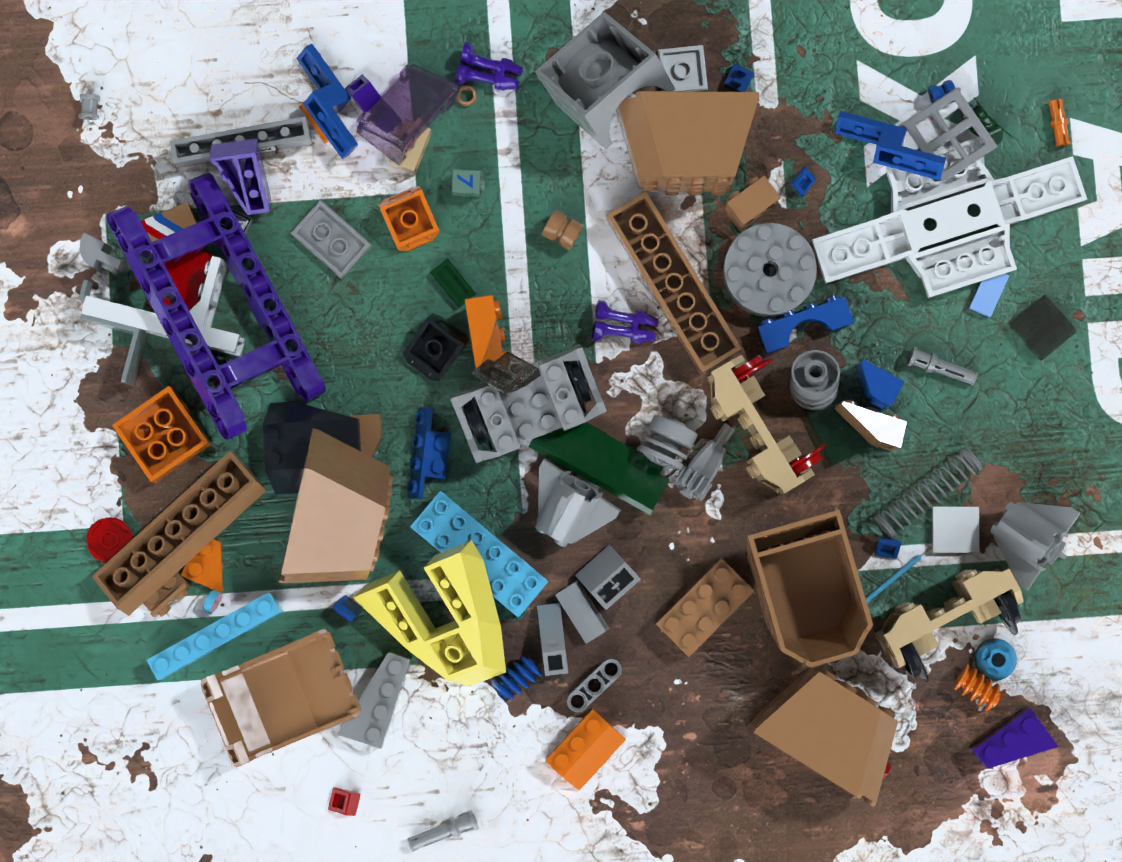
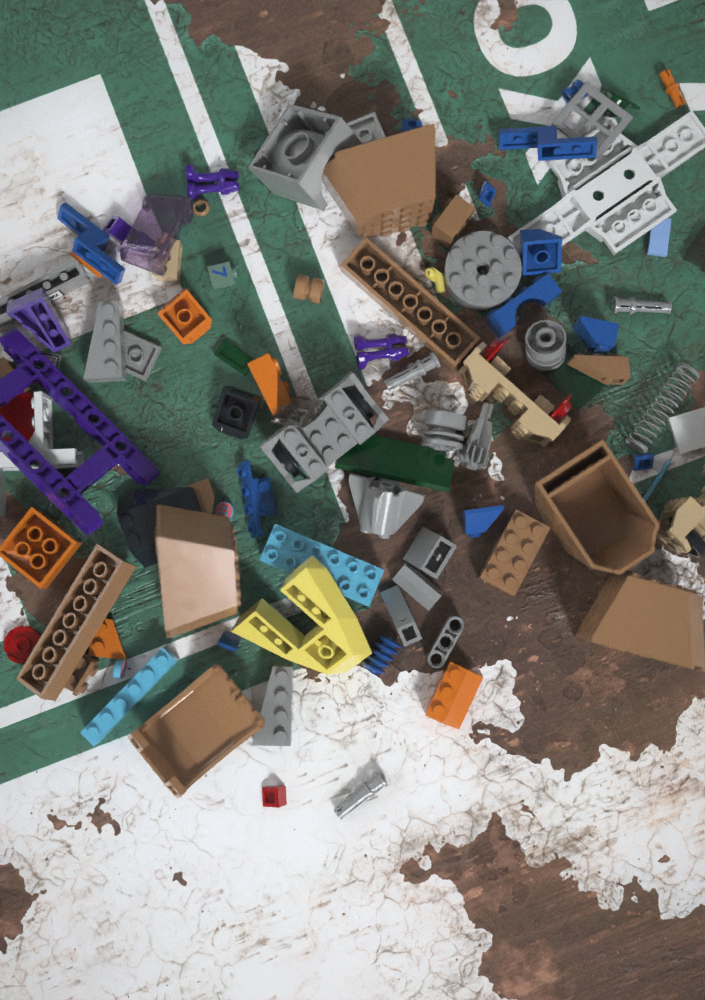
camera: 15 degrees left, 0 degrees up
none -> light grey wedge [83,301,127,383]
none -> coral tile [214,502,234,520]
none -> light grey pin [383,352,441,391]
none -> light yellow arm [425,267,445,293]
none -> blue slope [461,505,504,538]
none -> blue slope [520,229,562,276]

